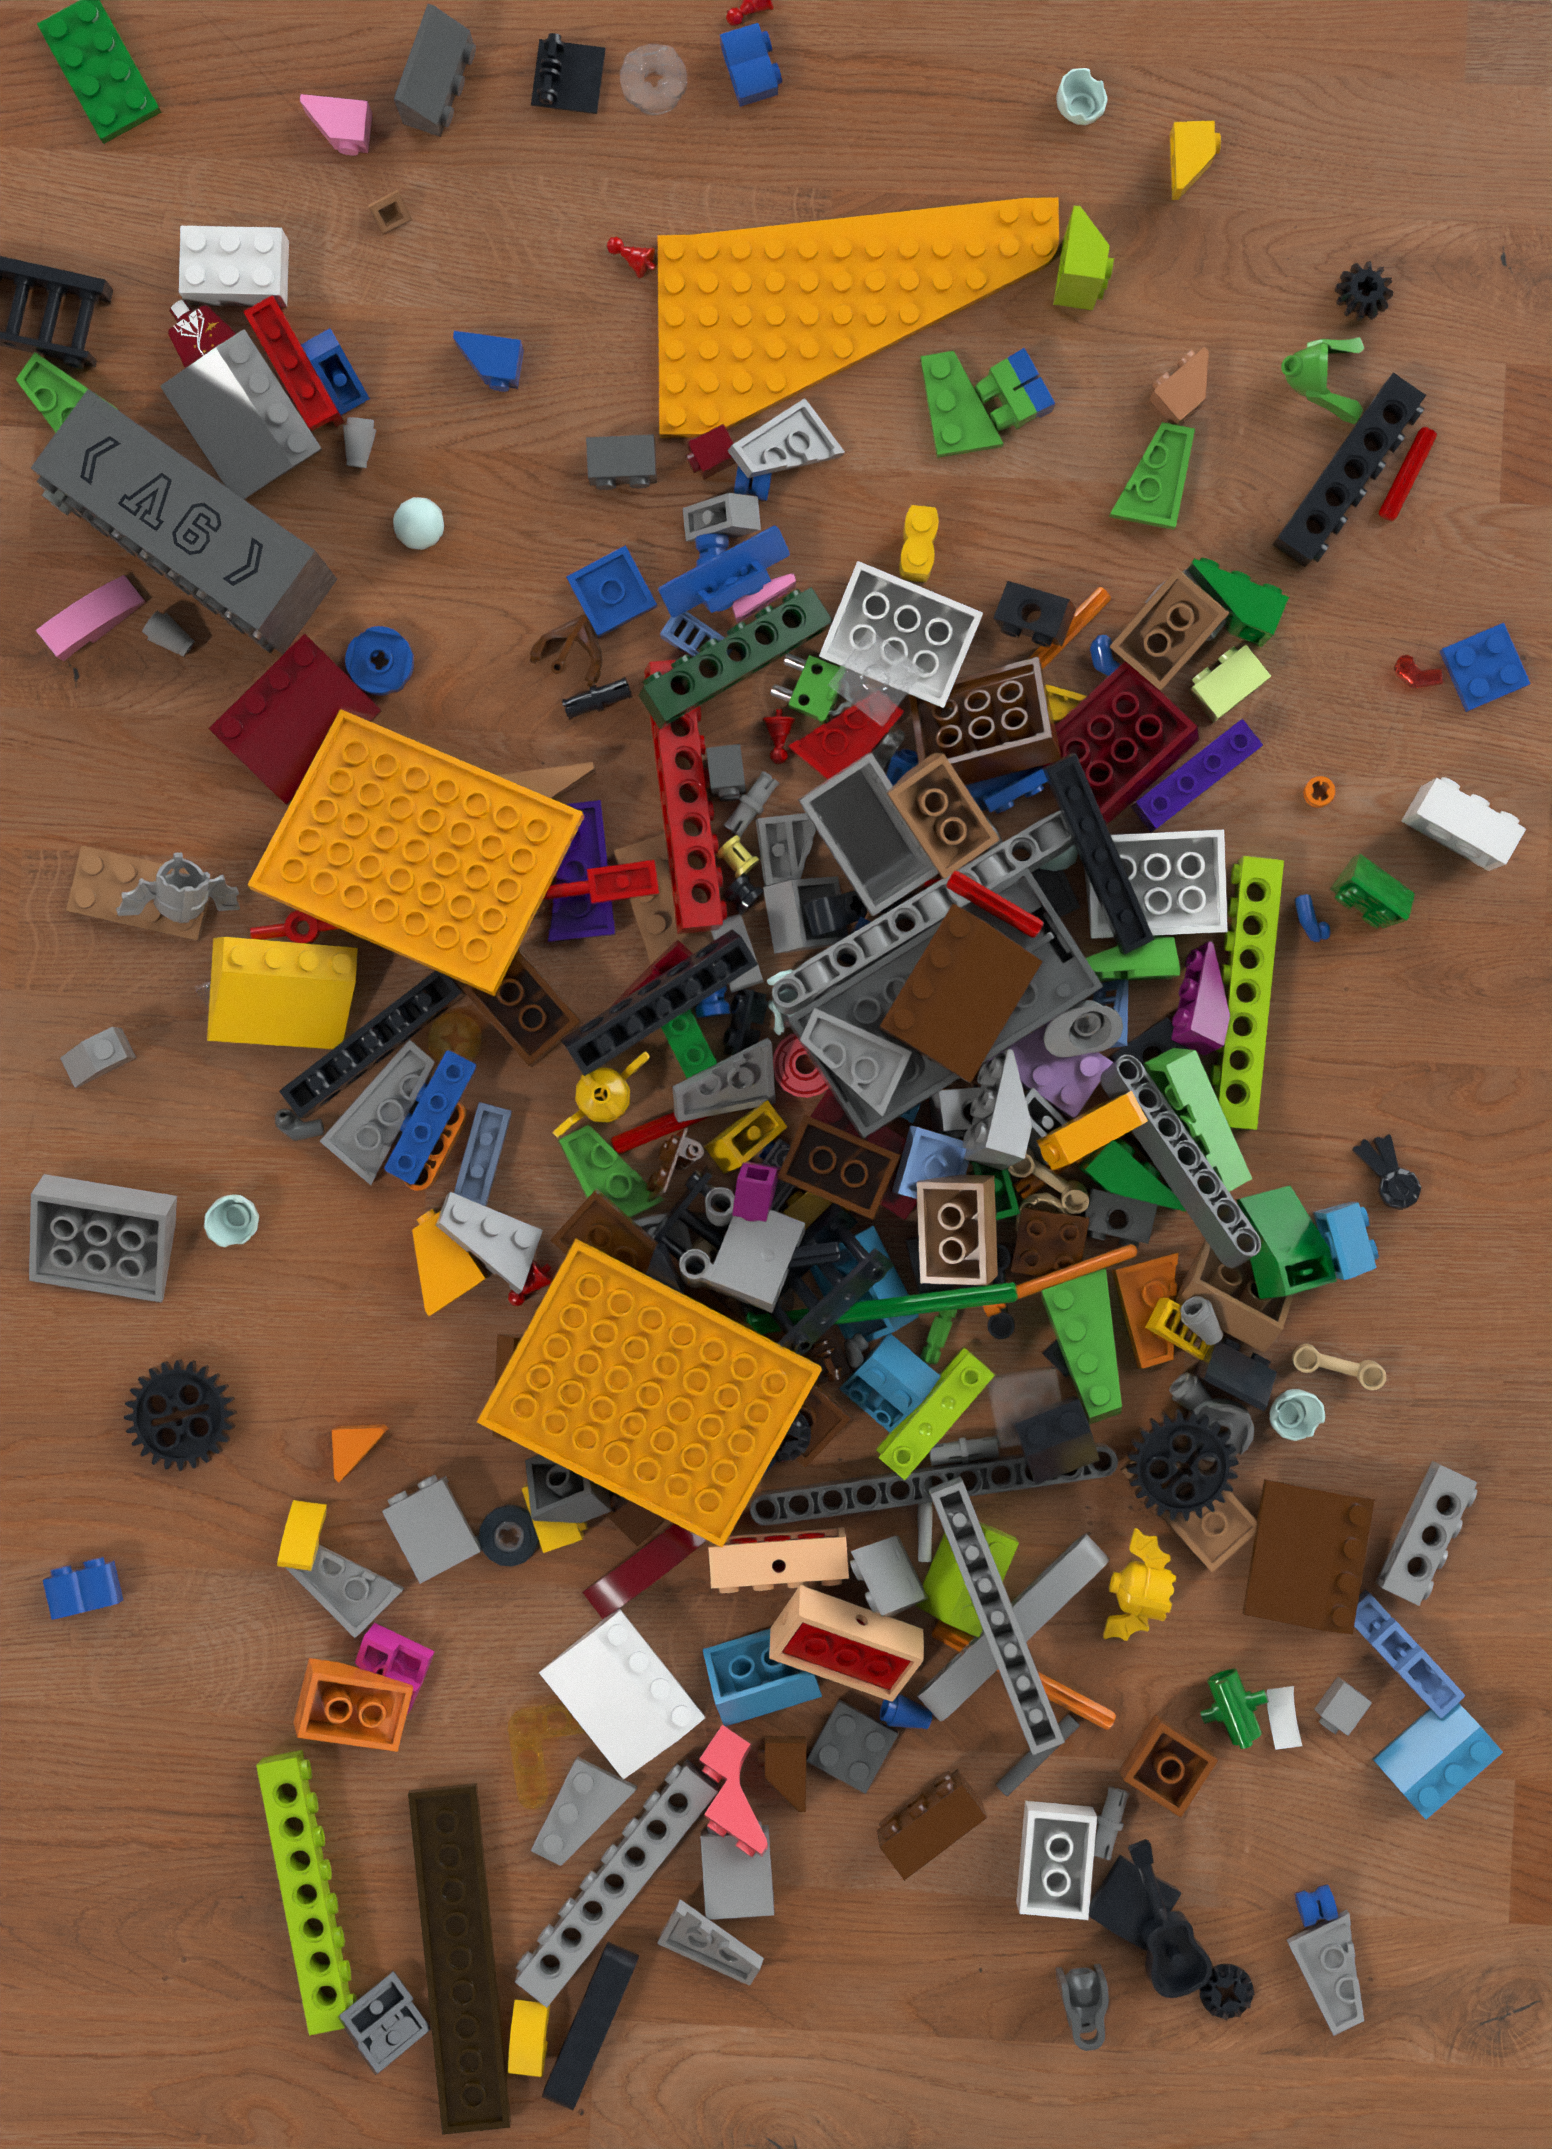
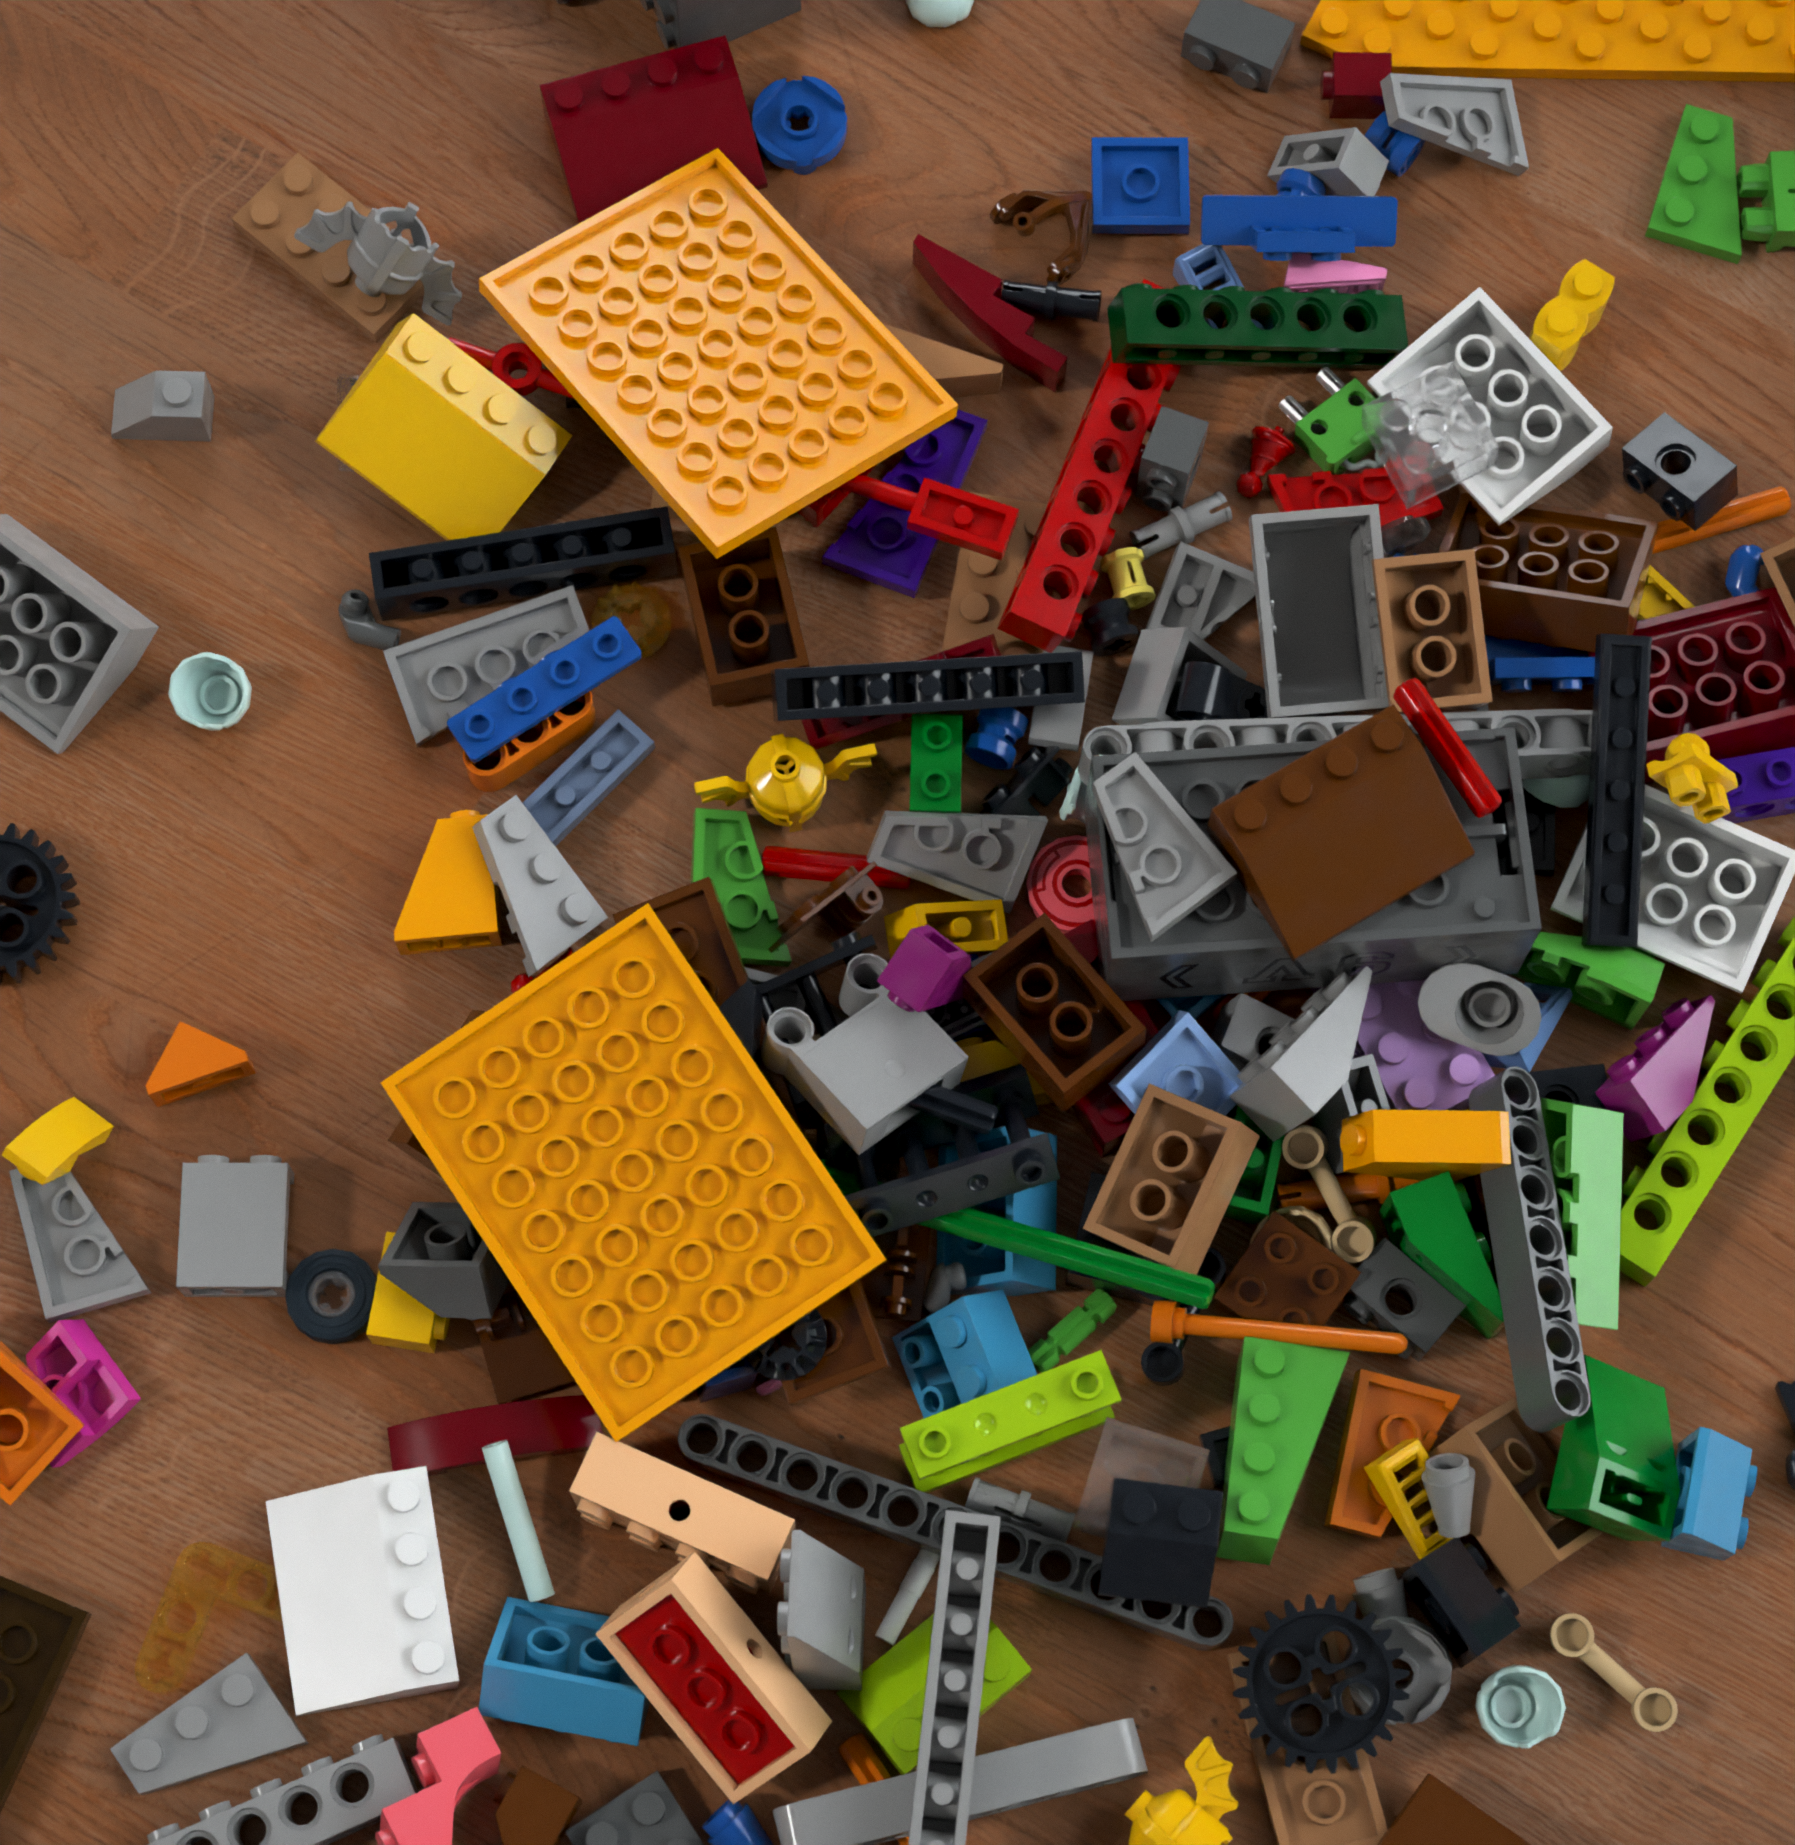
camera: 25 degrees right, 15 degrees down
none -> light aqua piece [482,1440,555,1602]
none -> dark red slope [913,234,1068,393]
none -> yellow hips [1646,733,1739,824]

